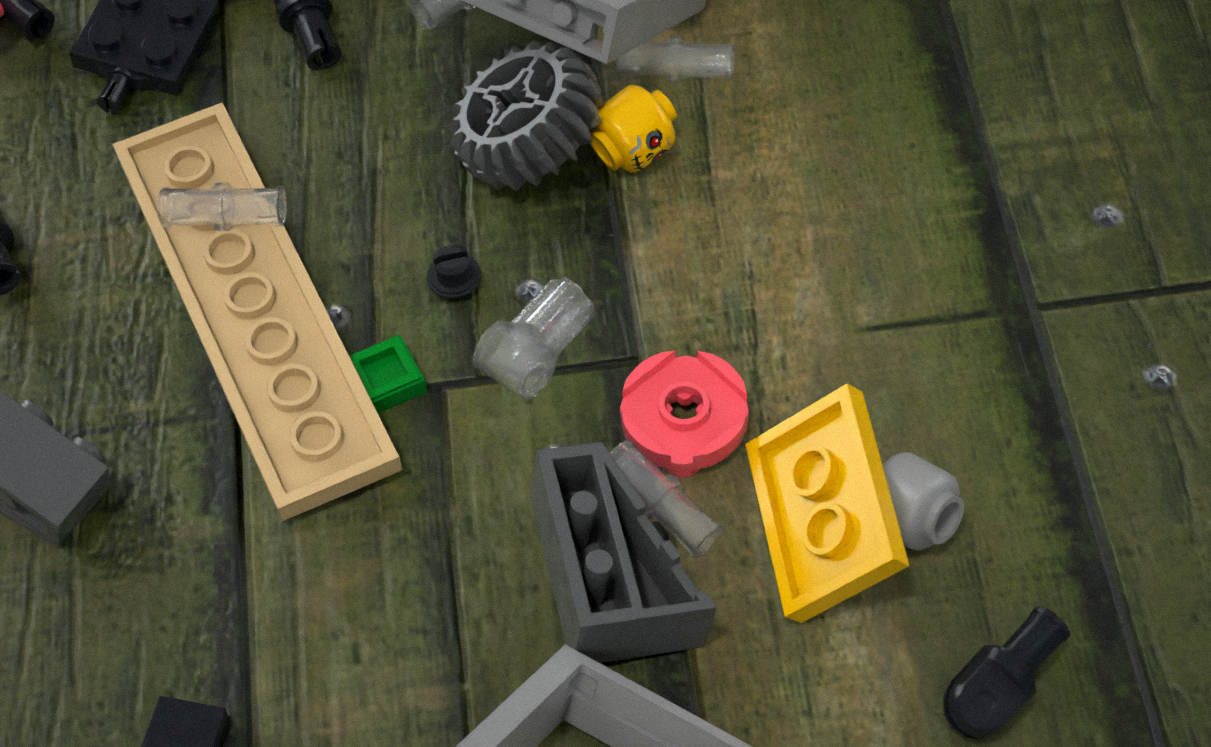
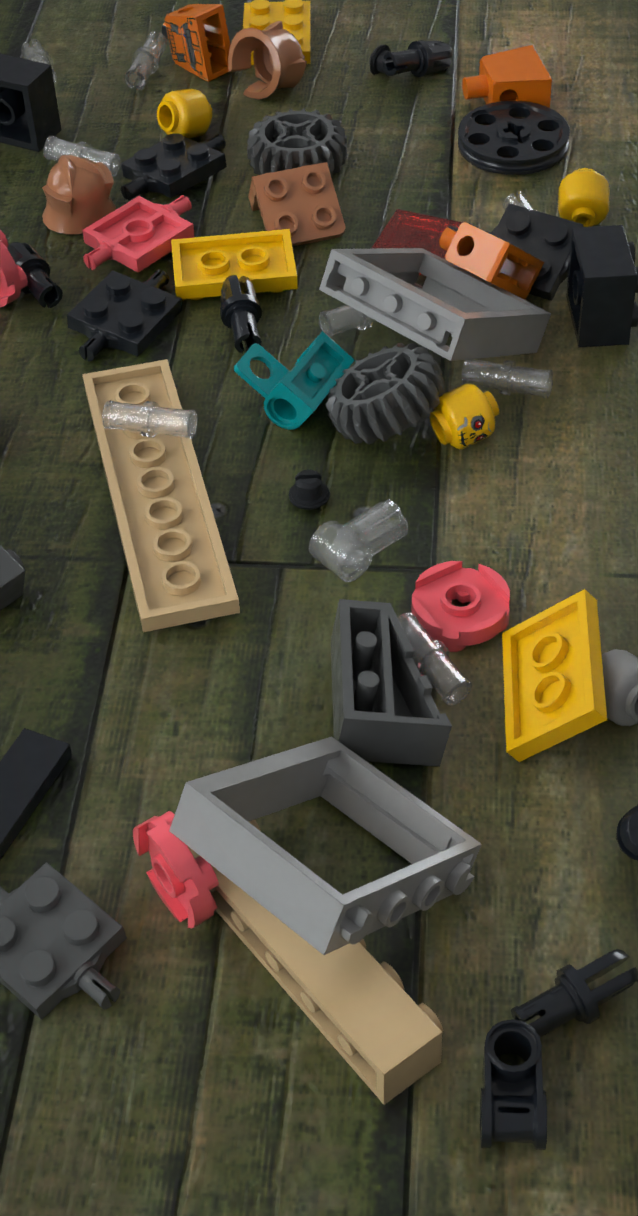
camera: 10 degrees right, 10 degrees down
green tile [349,334,428,413] -> none
none -> teal piece [234,331,355,430]

